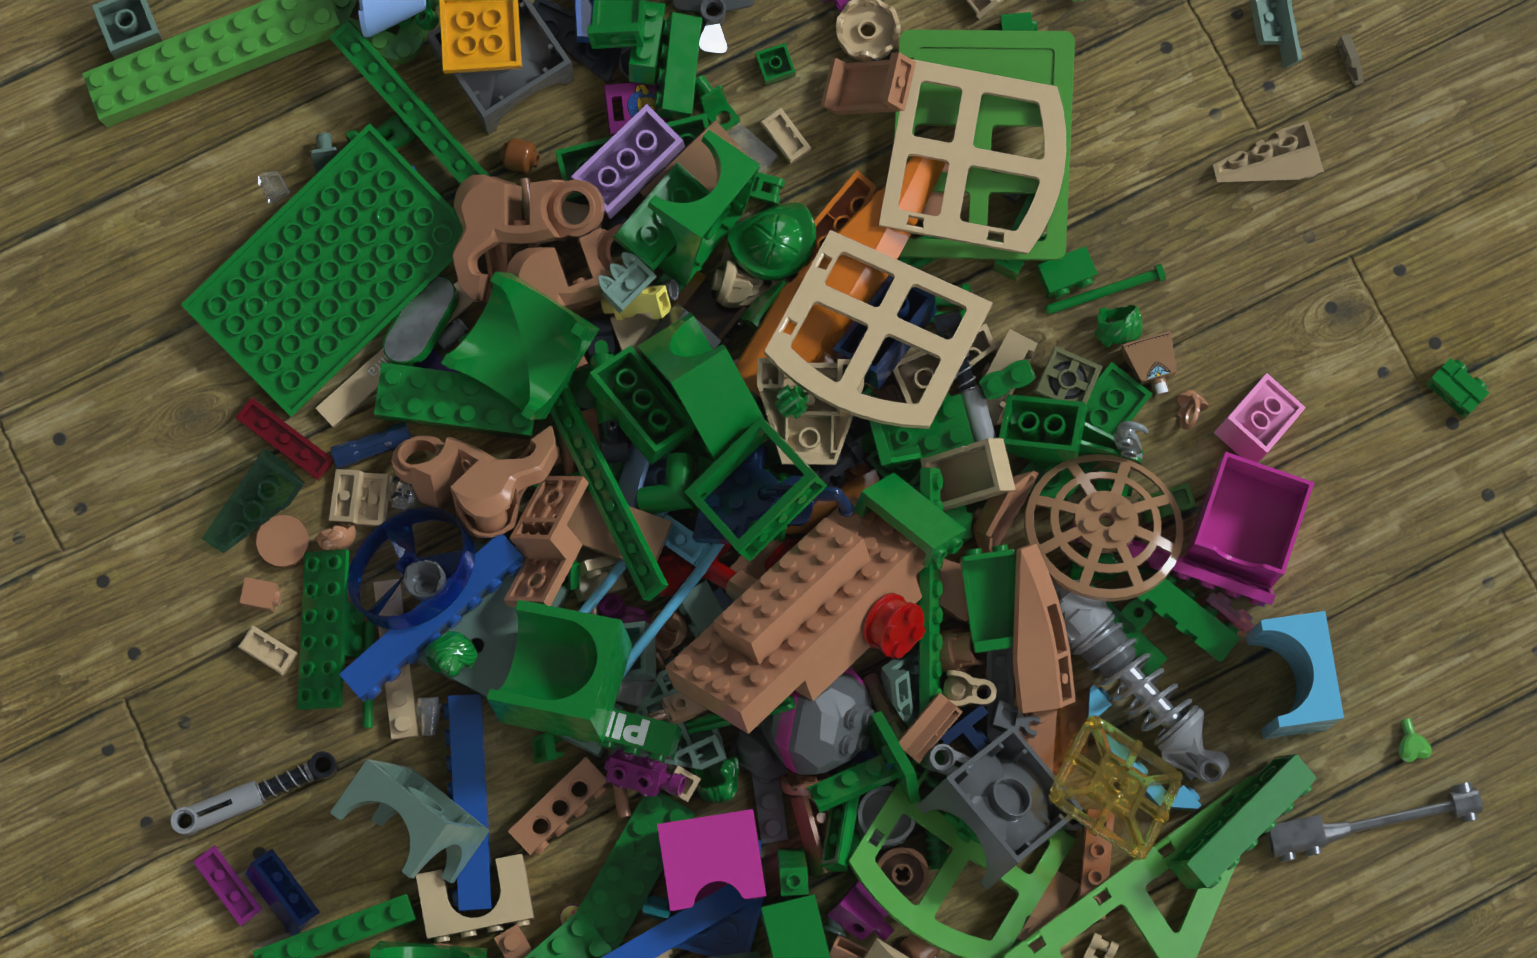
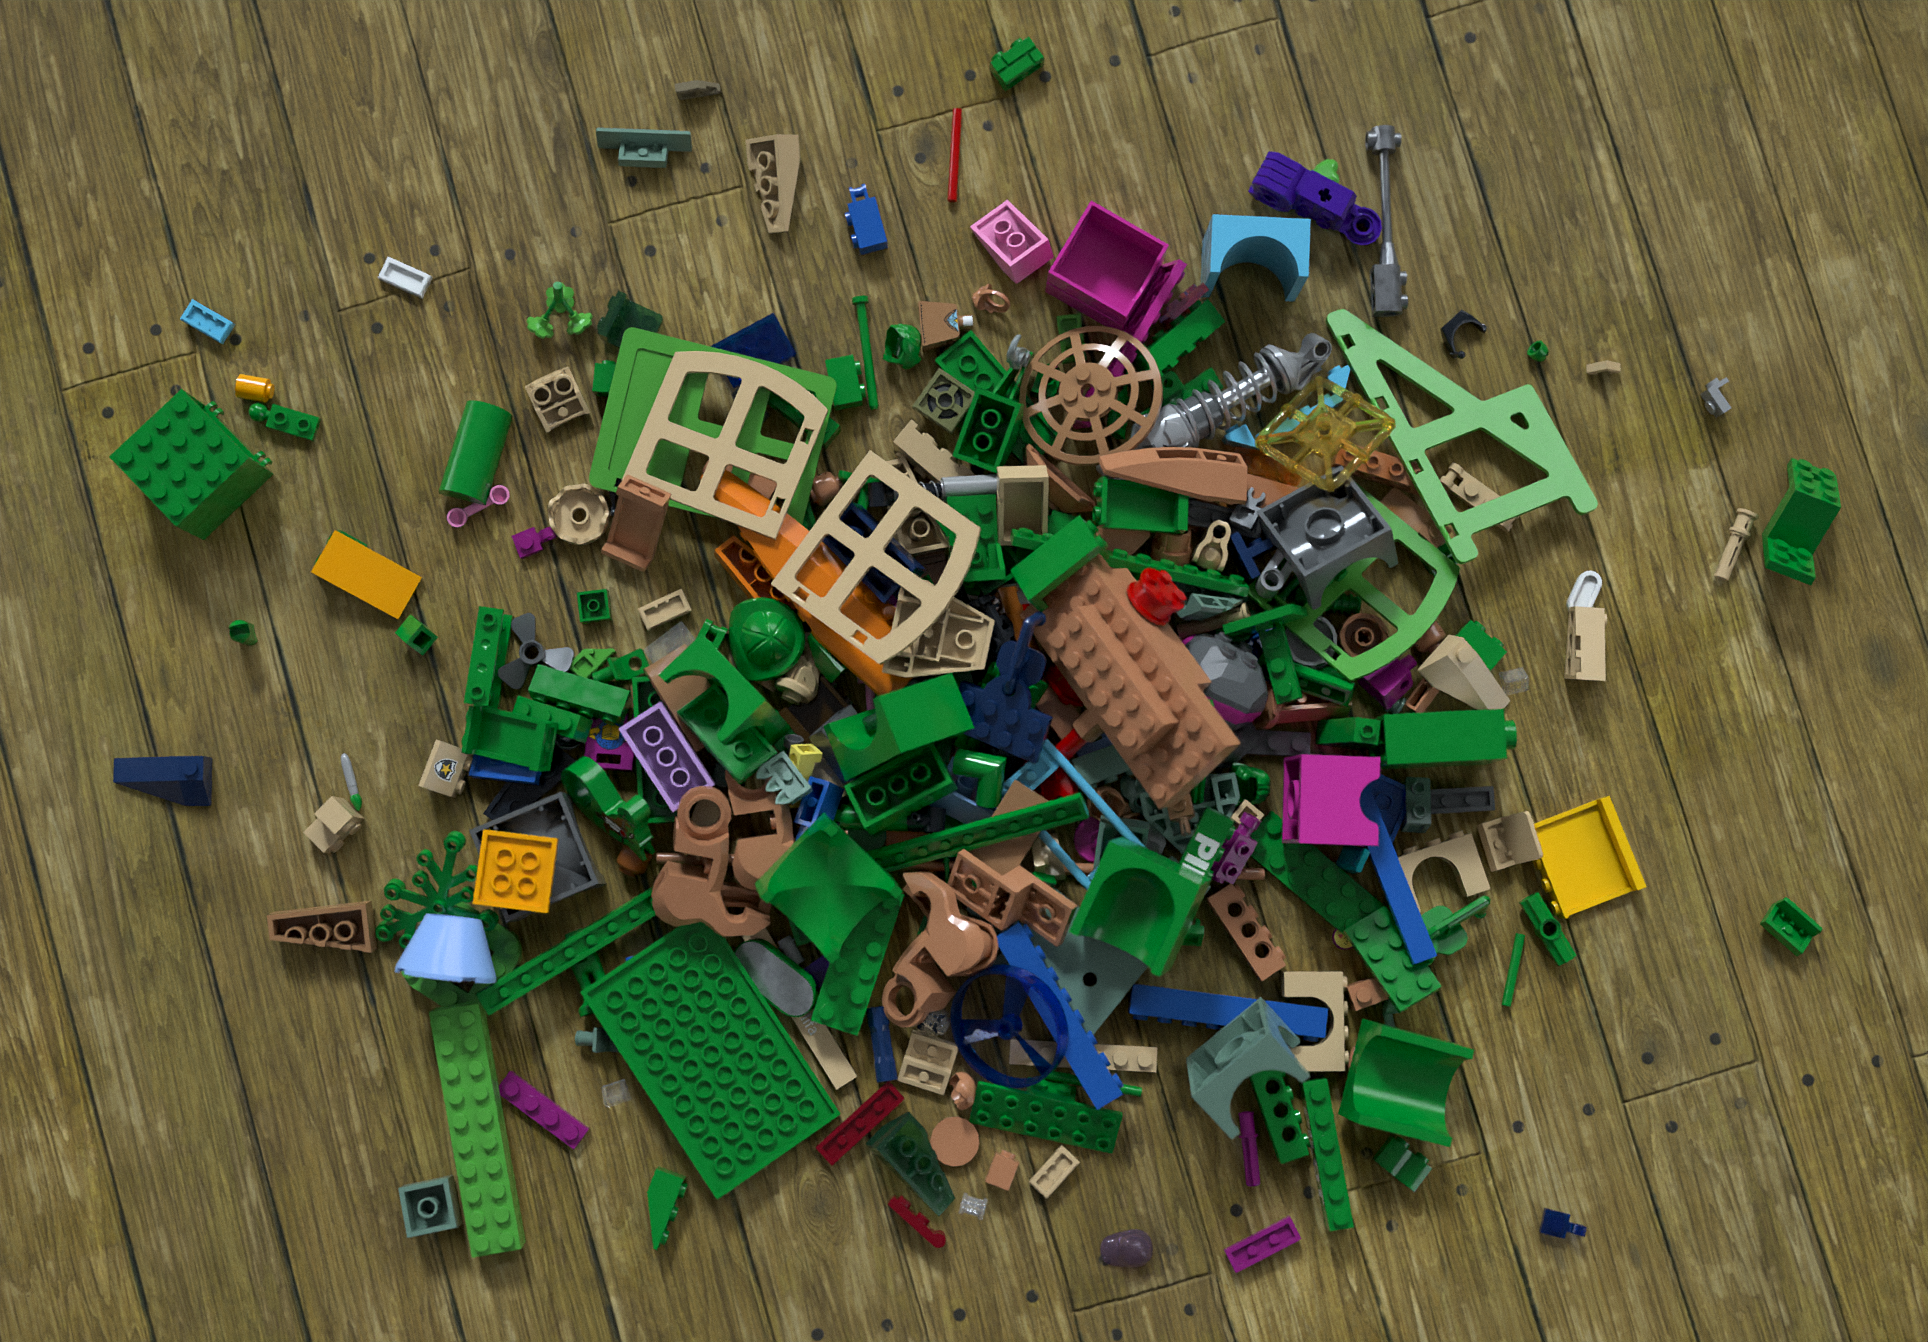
camera: 80 degrees left, 5 degrees up
piece [170,751,339,836] -> none
clear blue brick [245,849,320,936] -> none
dark grey hair [403,560,447,600] -> none
clear cone [415,697,442,735] -> none
green hair [425,631,478,677] -> none
magenta tile [598,593,626,619] -> none
green window [685,417,827,562] -> none
green gear [775,384,809,419] -> none
nougat piece [898,692,962,764] -> none
green brick [979,360,1036,399] -> none
green brick [1167,754,1317,889] -> none
none -> magenta plate [499,1070,590,1149]
none -> green animal [561,756,655,862]
none -> bright green tile [570,648,616,679]
none -> clear green bracket [597,290,663,348]
none -> green slope [647,1166,688,1250]
none -> clear blue plate [711,312,797,389]
none -> blue brick [794,776,844,840]
none -> nougat head [810,471,843,506]
none -> blue brick [845,183,888,255]
none -> dark red plate [887,1194,946,1248]
none -> red bar [947,108,962,202]
none -> clear bush [958,1192,988,1221]
none -> clear purple piece [1100,1229,1153,1268]
none -> magenta axle [1238,1111,1261,1187]
none -> dark purple brick [1248,151,1382,245]
none -> green brick [1248,1070,1311,1164]
none -> black helmet [1440,310,1487,359]

